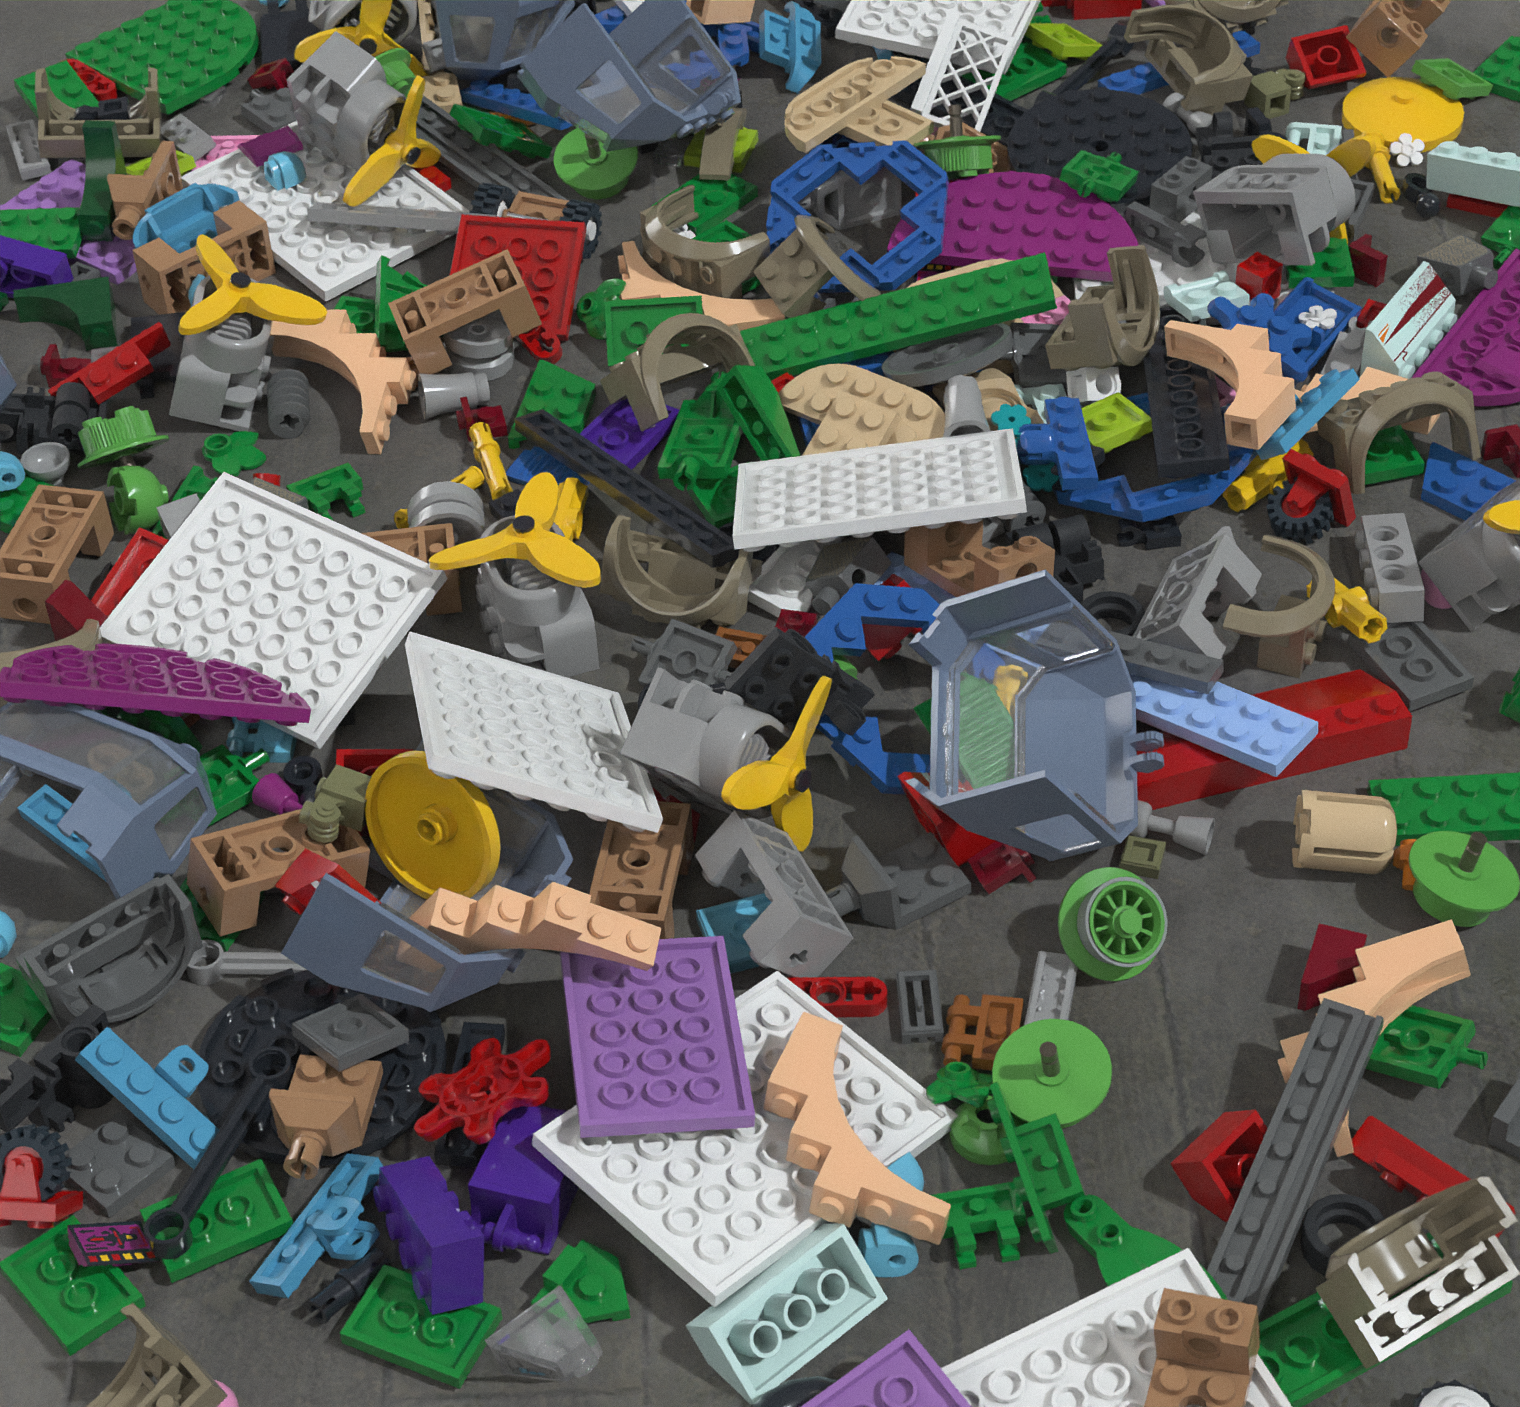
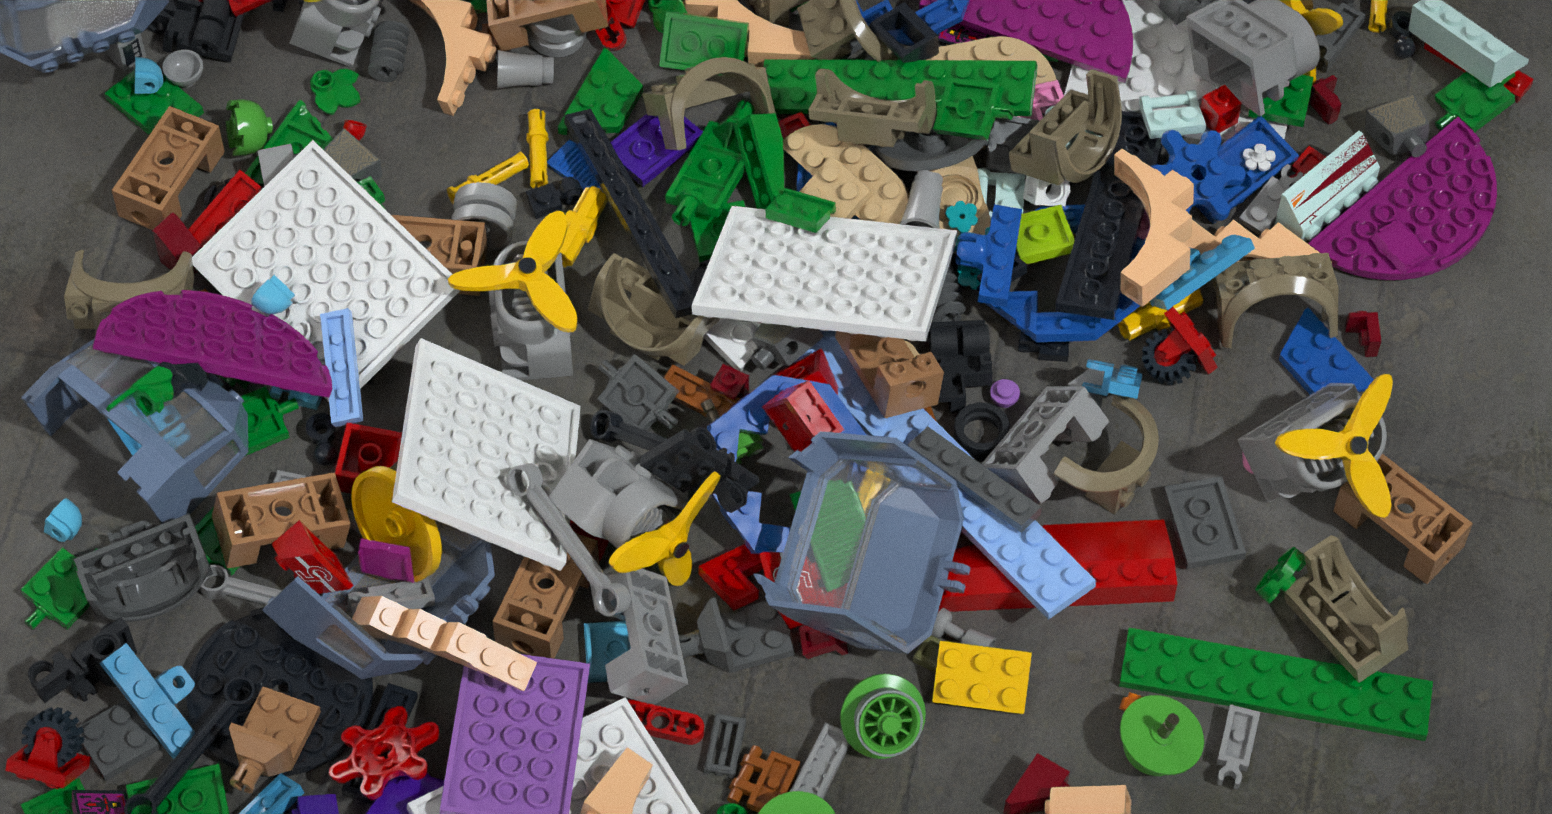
camera: 10 degrees right, 15 degrees up
bright green piece [77,406,170,469] -> none
magenta piece [252,773,303,815] -> none
green plate [286,463,366,521] -> none
dark grey plate [292,994,409,1072] -> none
olive brick [299,764,372,843] -> none
dark red bracket [456,396,508,442] -> none
dark grey plate [1126,201,1207,268] -> none
tan cylinder [1292,790,1397,874] -> none
yellow piece [1306,578,1388,644] -> none
light grey brick [1355,513,1425,623] -> none
green plate [1365,425,1425,485] -> none
none -> green animal [106,362,208,417]
none -> medium azure piece [251,275,295,315]
none -> light blue plate [320,308,363,427]
none -> magenta piece [358,538,415,583]
none -> light grey piece [507,463,631,616]
none -> red plate [698,544,763,611]
none -> red window [762,380,844,452]
none -> green plate [765,188,836,233]
none -> dark tan piece [808,69,937,147]
none -> black tile [869,2,939,63]
none -> yellow plate [932,640,1032,714]
none -> green plate [933,77,1014,141]
none -> medium lavender plate [990,379,1020,408]
none -> dark azure plate [1082,359,1142,399]

